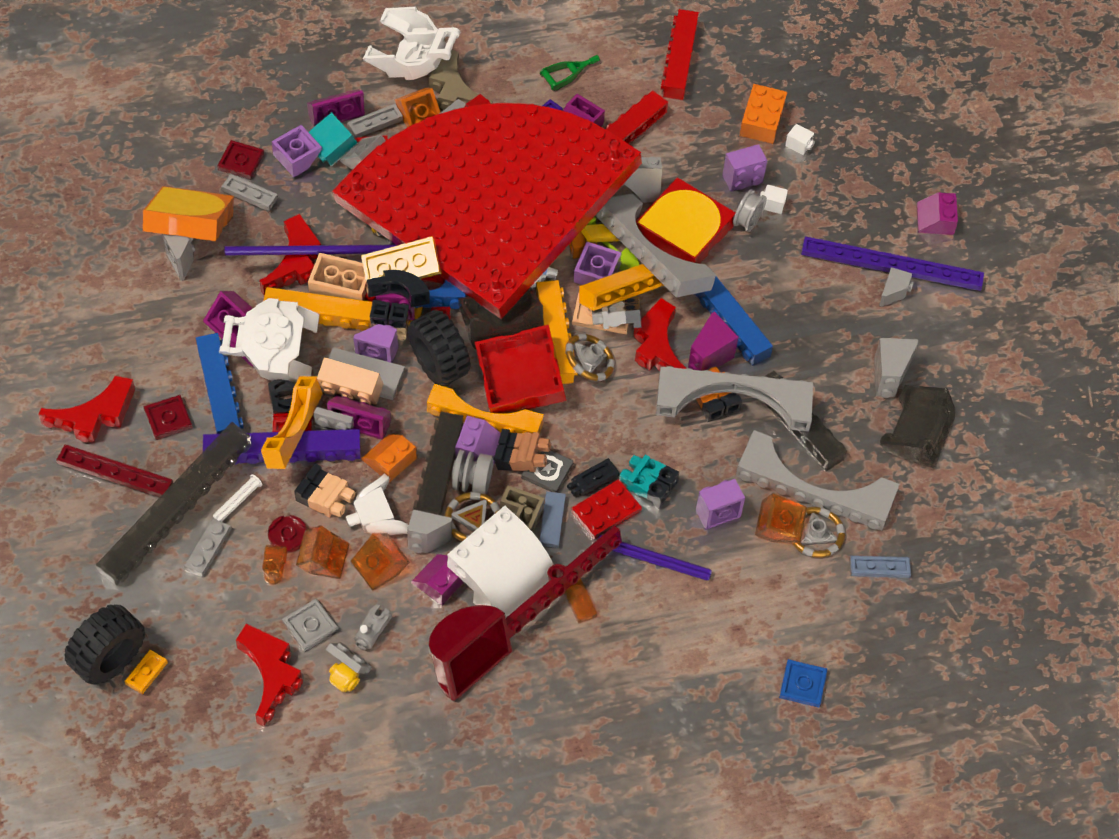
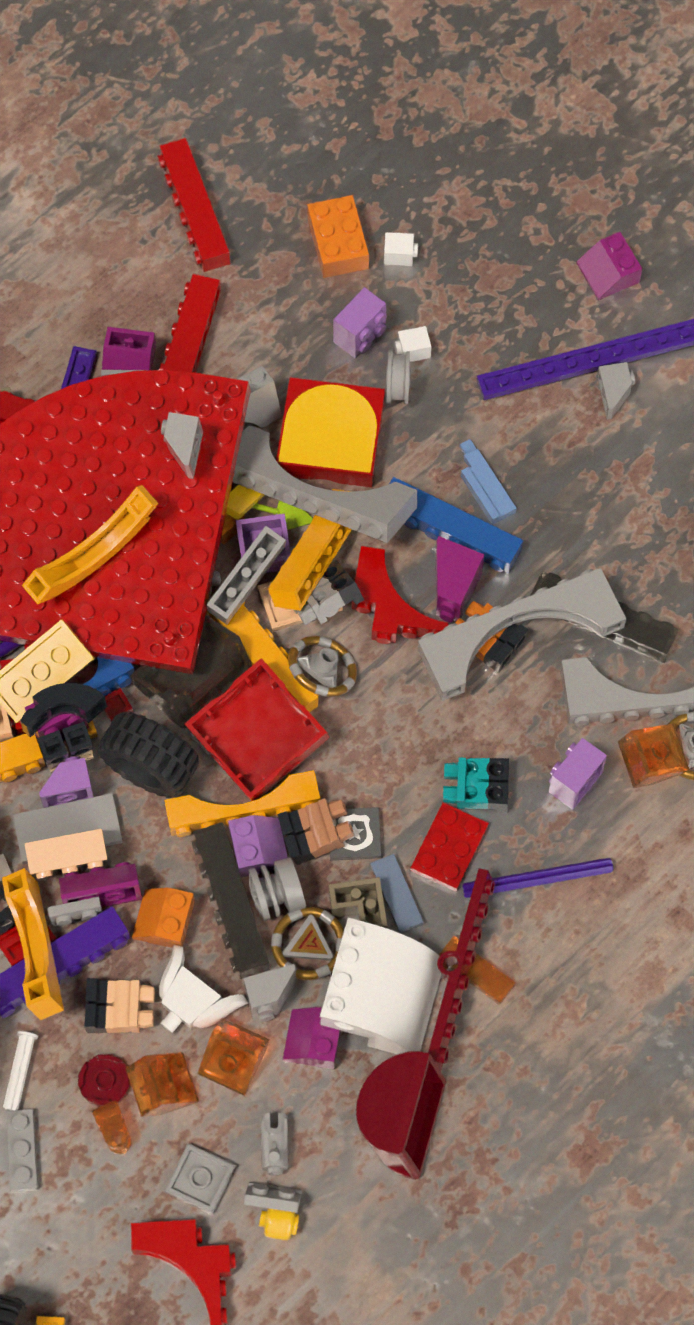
camera: 25 degrees left, 10 degrees up
green piece [540,55,600,91] -> none
black hinge [567,458,619,496] -> none
light grey slope [874,338,918,398] -> none
none -> light orange arch [22,485,158,604]
none -> light grey slope [161,412,203,479]
none -> light grey brick [207,526,286,625]
none -> medium blue piece [460,439,517,525]

